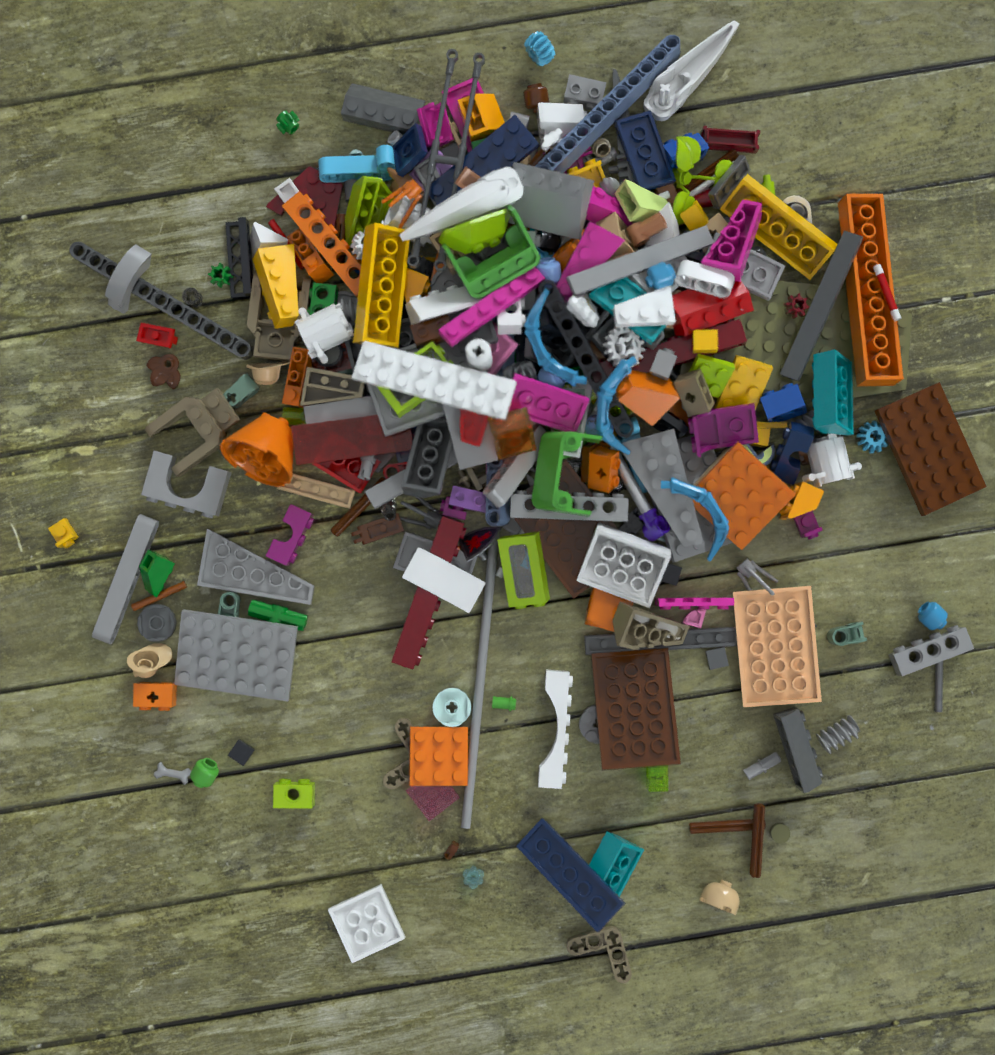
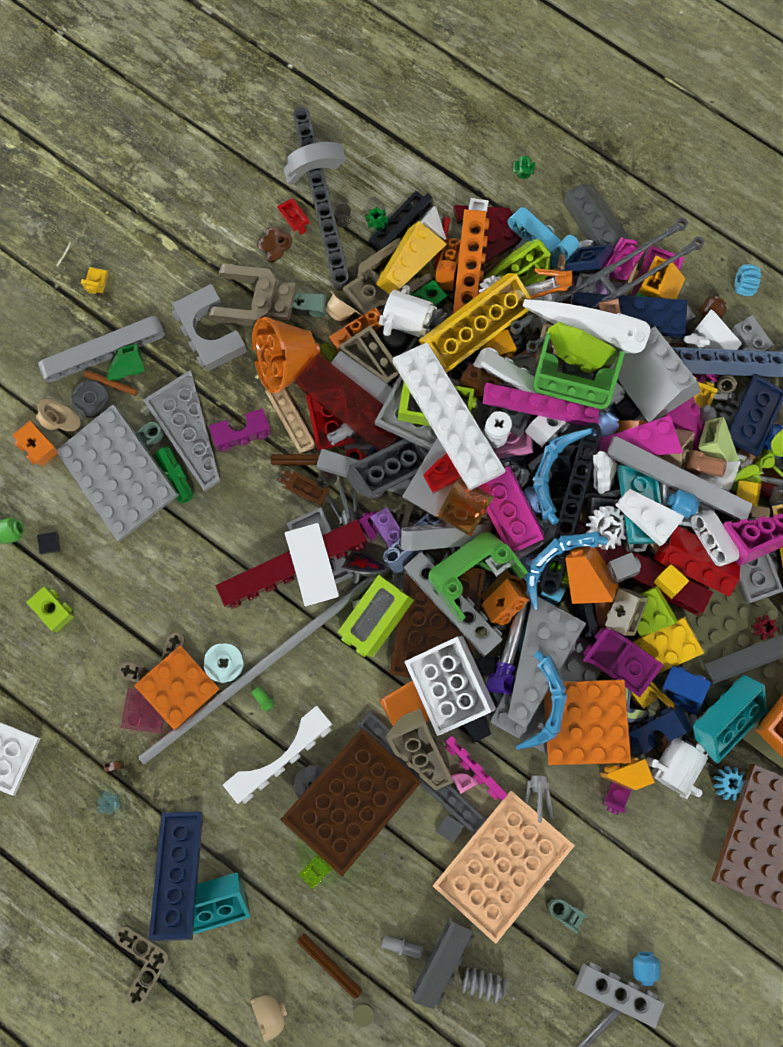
camera: 45 degrees right, 10 degrees down
reddish brown axle [750,803,765,878] -> none

